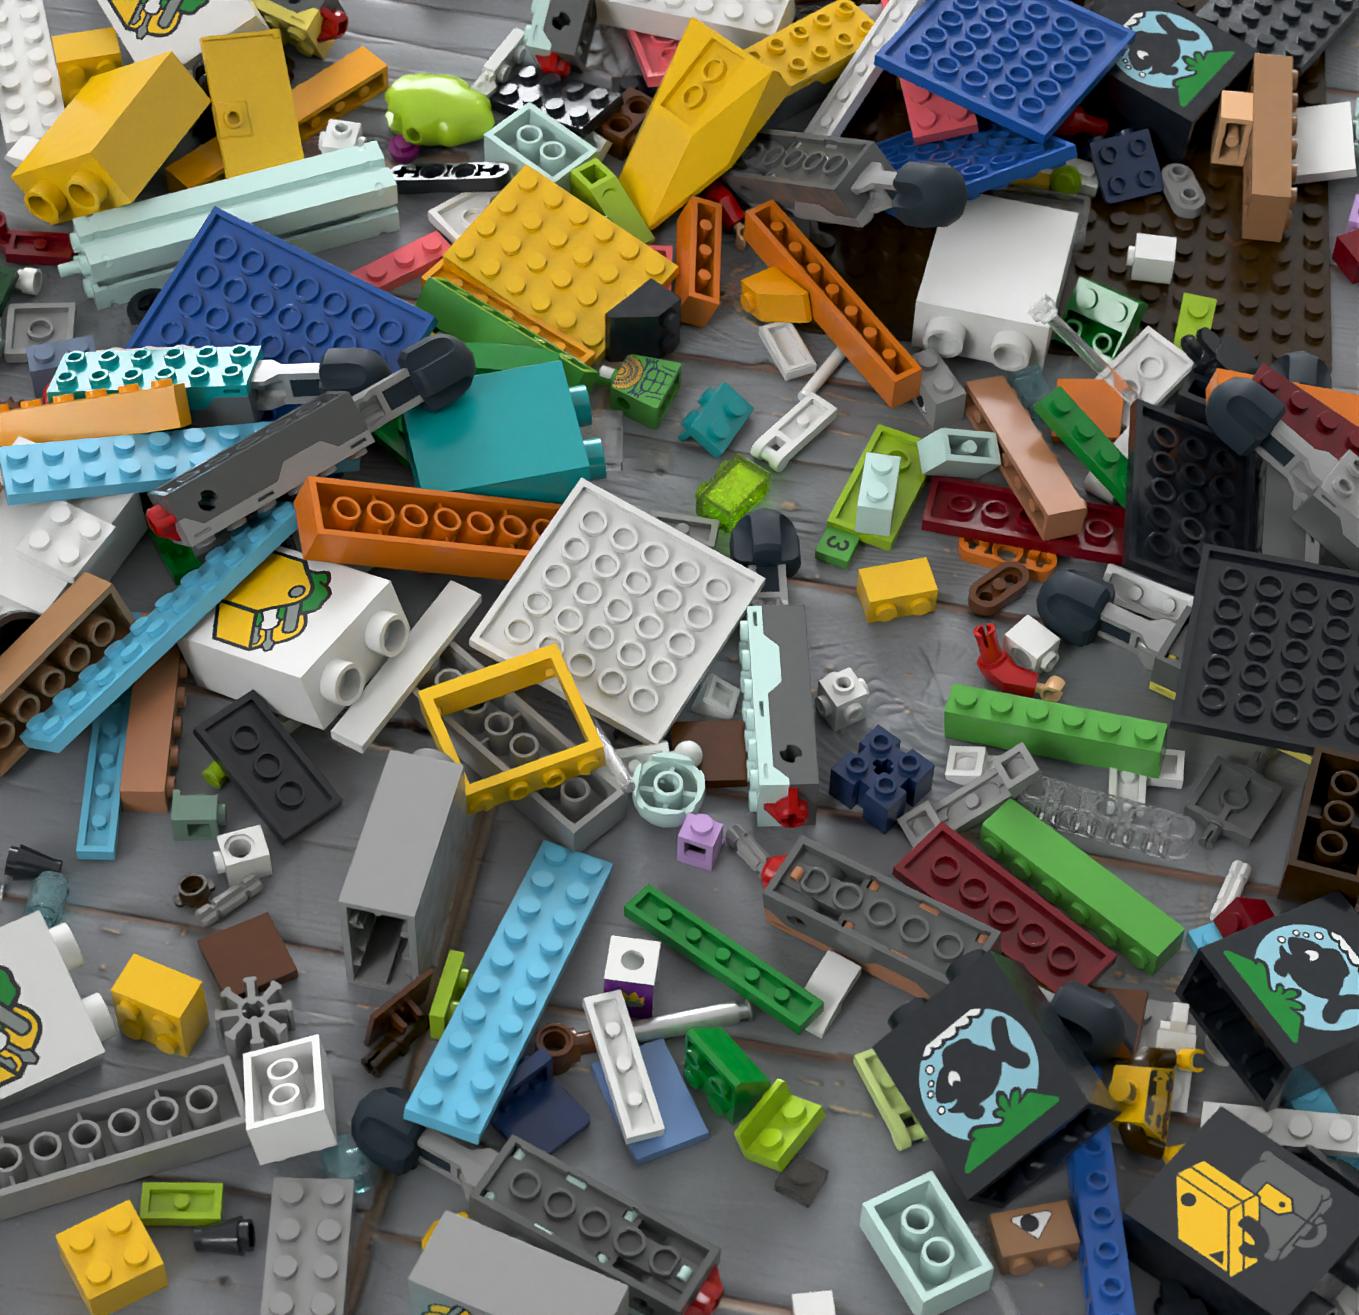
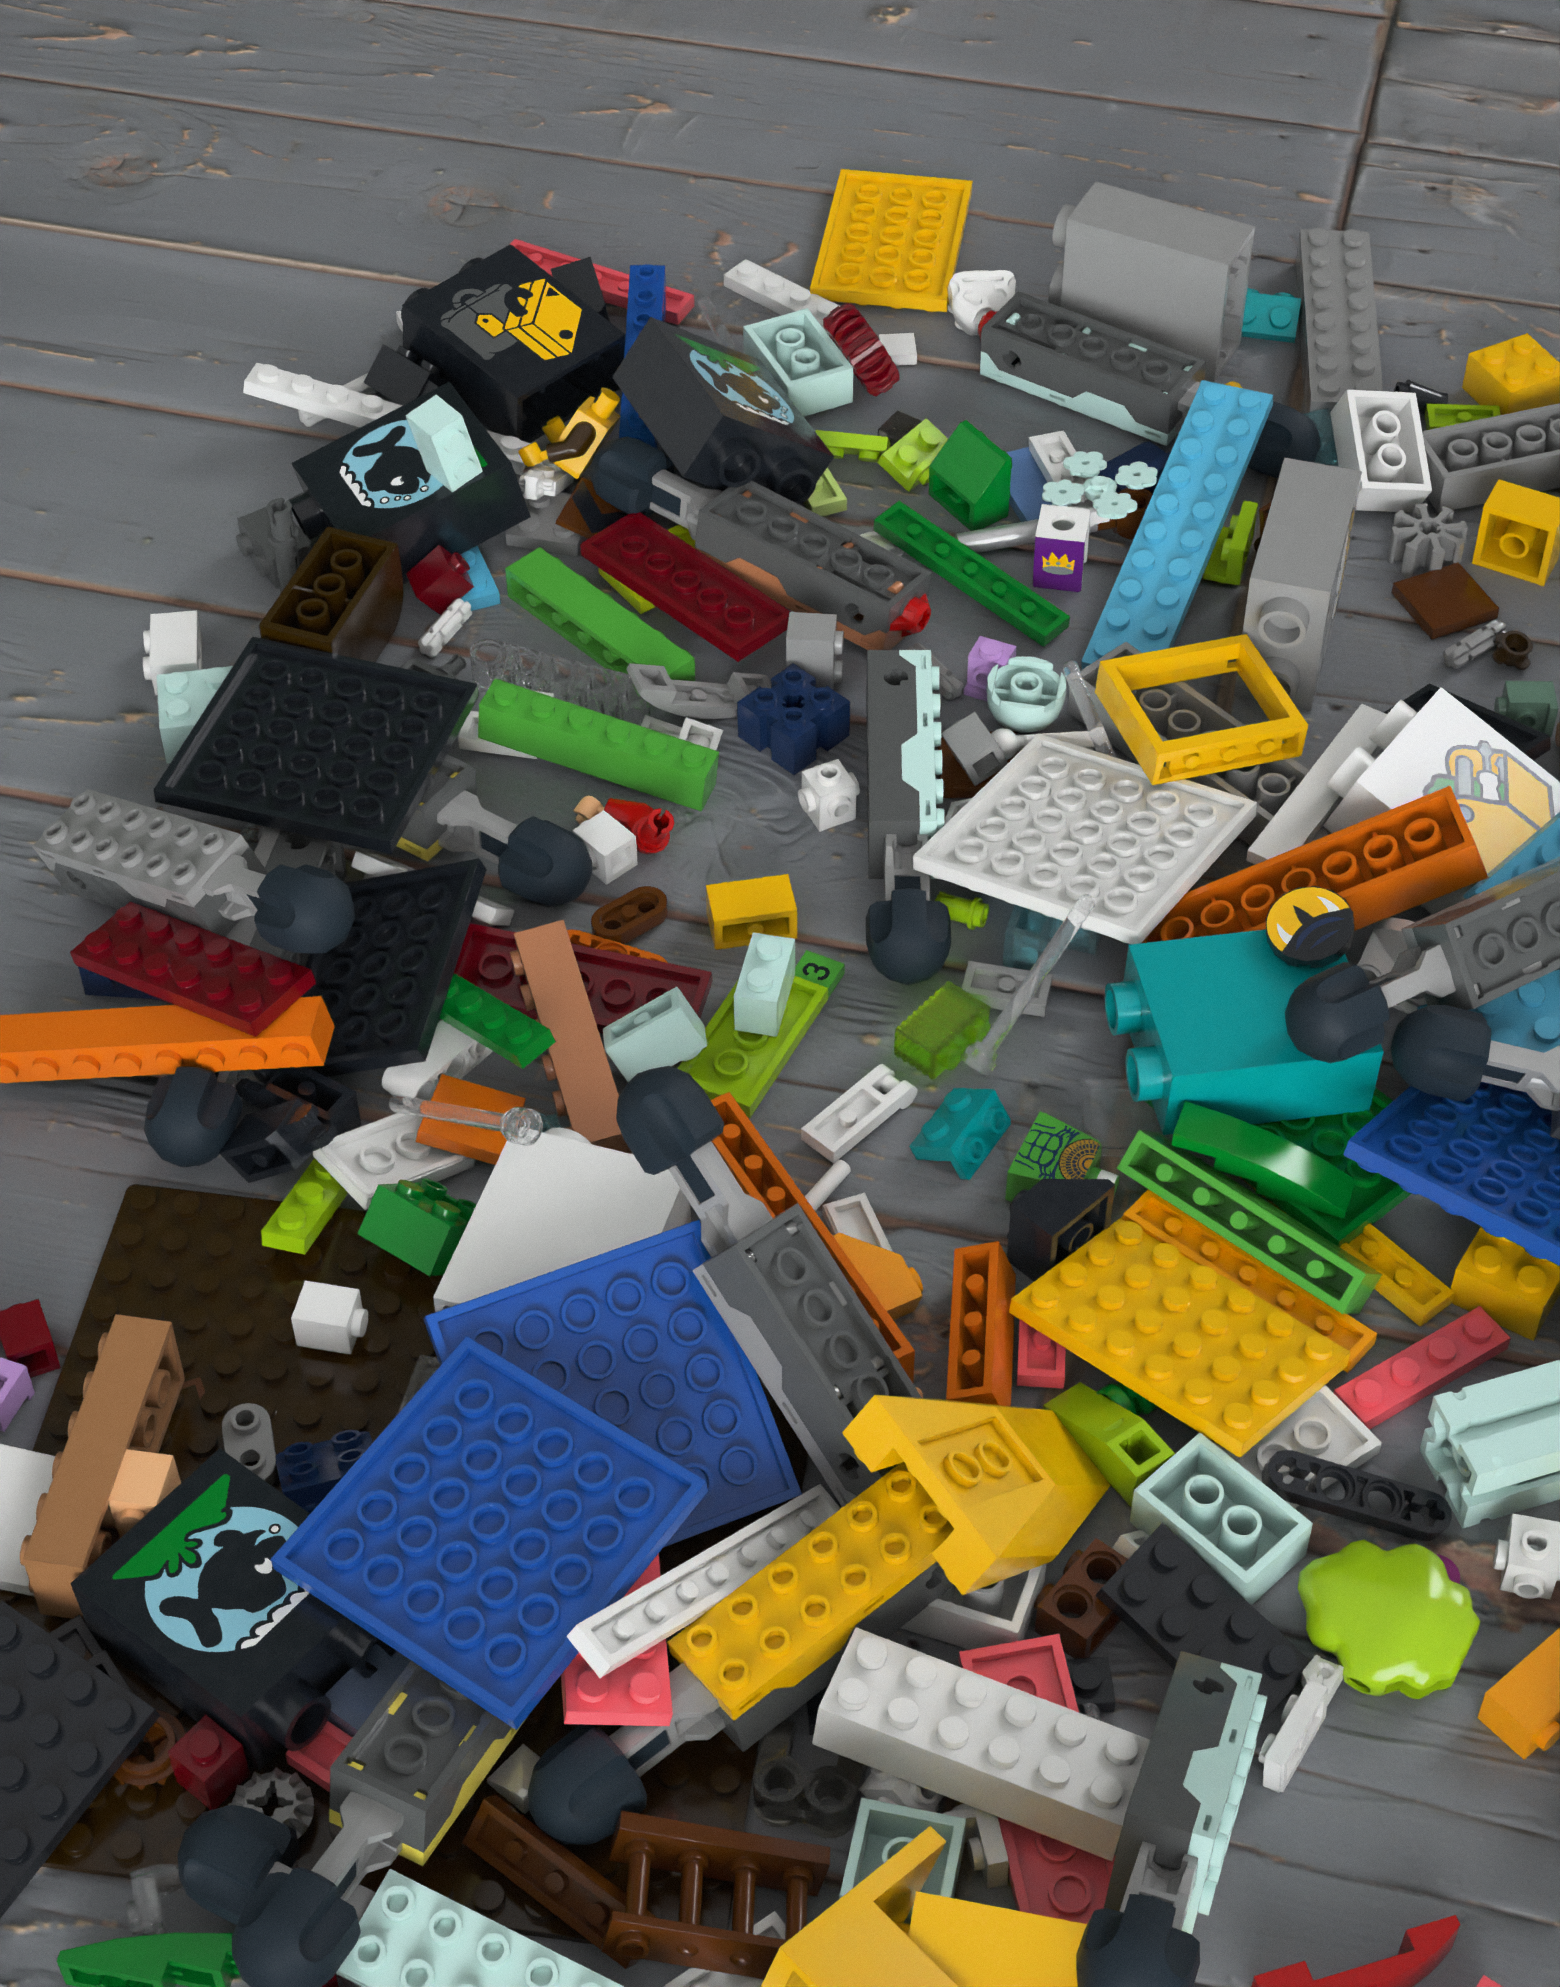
camera: 175 degrees left, 5 degrees down
white brick [213,825,273,886] -> none
none -> light aqua brick [405,395,483,492]
none -> light grey brick [786,612,844,690]
none -> lime plate [815,430,891,463]
none -> dark red gear [823,302,899,397]
none -> light grey brick [941,711,1008,786]
none -> clear piece [959,894,1095,1079]
none -> light aqua plant [1042,451,1157,519]
none -> tile [1265,886,1355,968]

